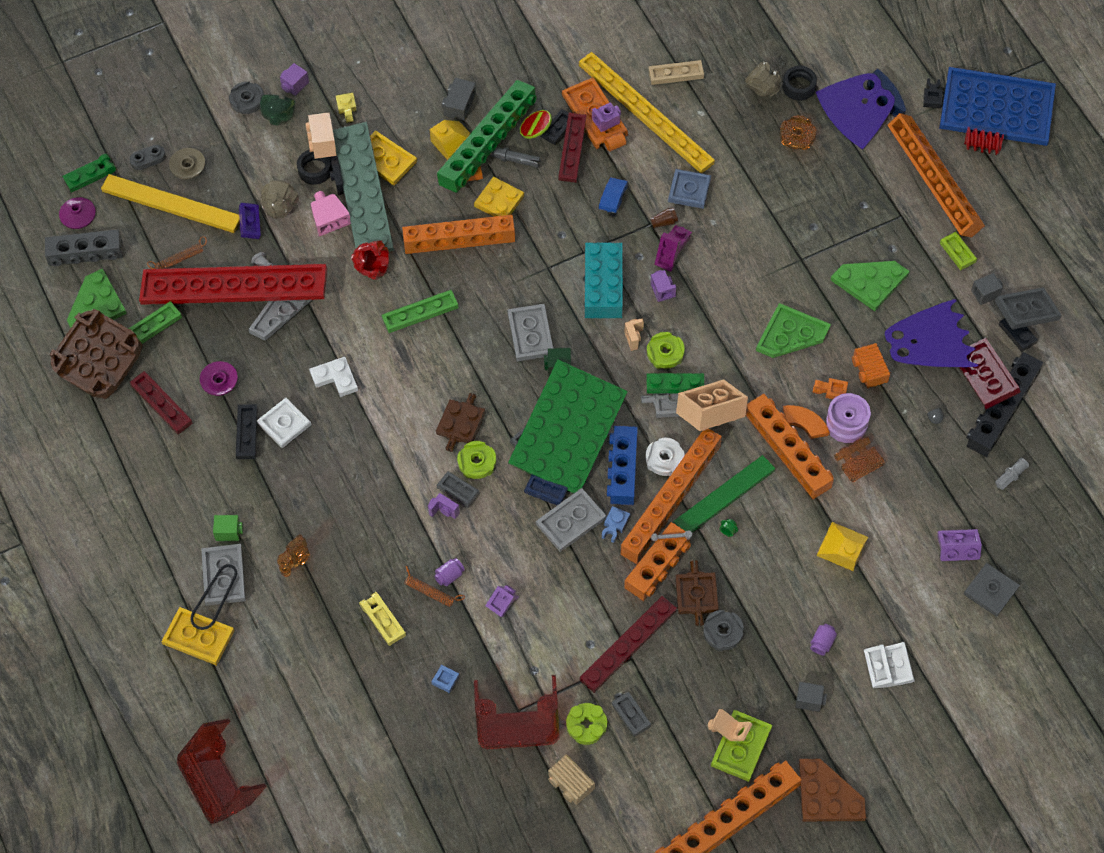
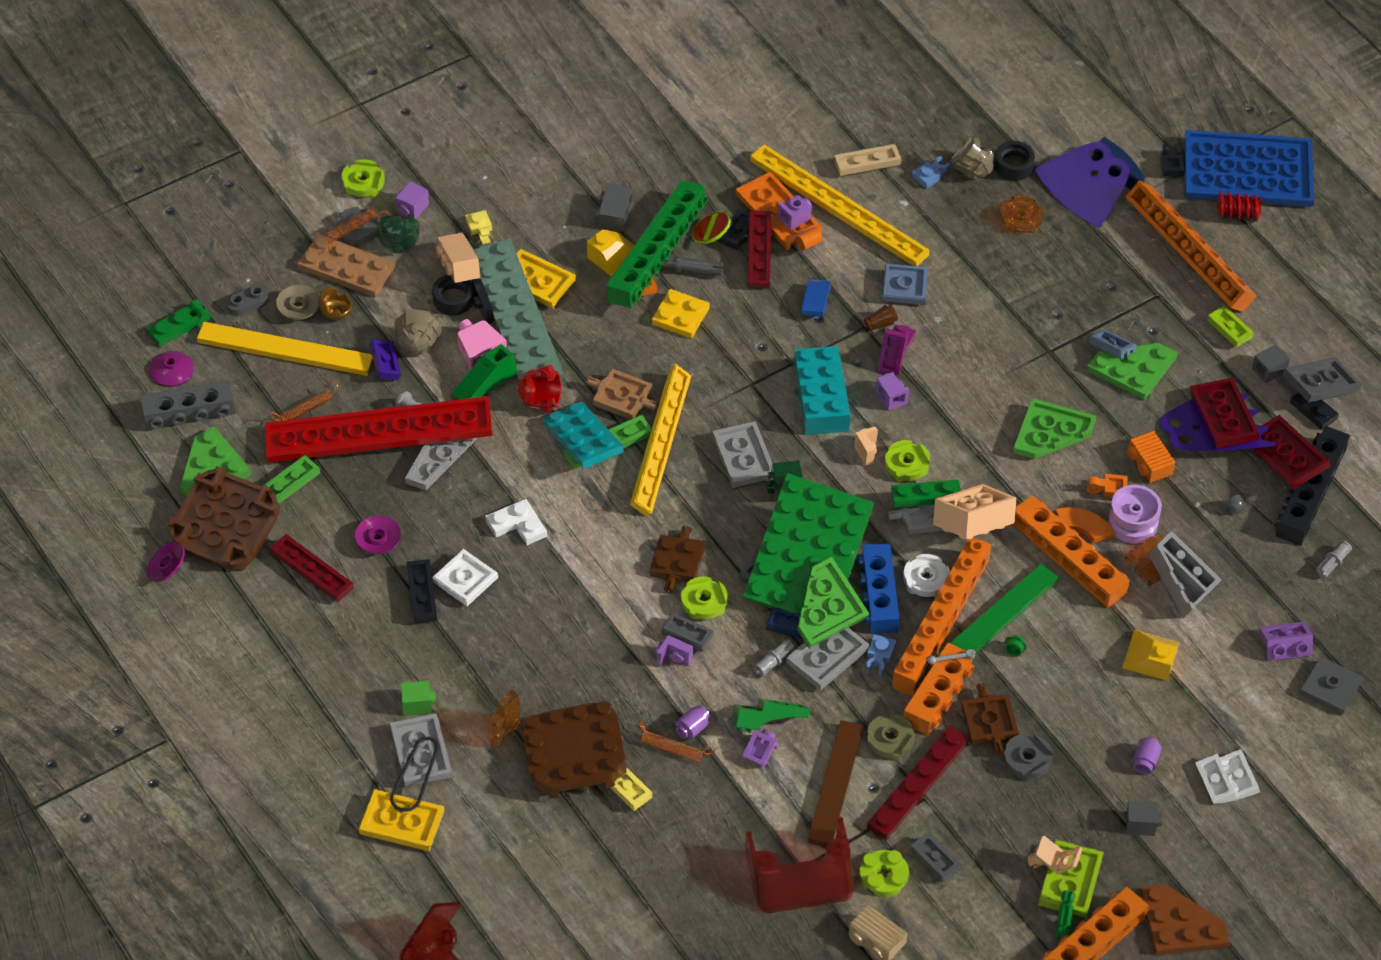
camera: 10 degrees left, 10 degrees down
orange brick [402,215,515,254] -> none
medium blue plate [431,665,459,693] -> none
none -> magenta dish [147,542,185,582]
none -> medium nougat plate [298,234,396,298]
none -> pearl gold hair [319,287,352,320]
none -> orange piece [326,207,390,251]
none -> lime plate [342,160,385,198]
none -> green slope [451,344,517,400]
none -> reddish brown plate [523,701,627,798]
none -> teal plate [542,401,624,469]
none -> medium nougat plate [586,368,659,420]
none -> yellow tile [630,364,691,517]
none -> green slope [731,698,810,733]
none -> light grey axle [753,639,795,677]
none -> bright green plate [797,557,869,649]
none -> reddish brown tile [808,720,864,848]
none -> olive plate [867,714,915,761]
none -> medium blue plate [912,156,950,189]
none -> green axle [1055,890,1075,939]
none -> sand blue tile [1089,329,1136,359]
none -> light grey wedge [1148,531,1222,618]
none -> dark red plate [1190,377,1260,449]

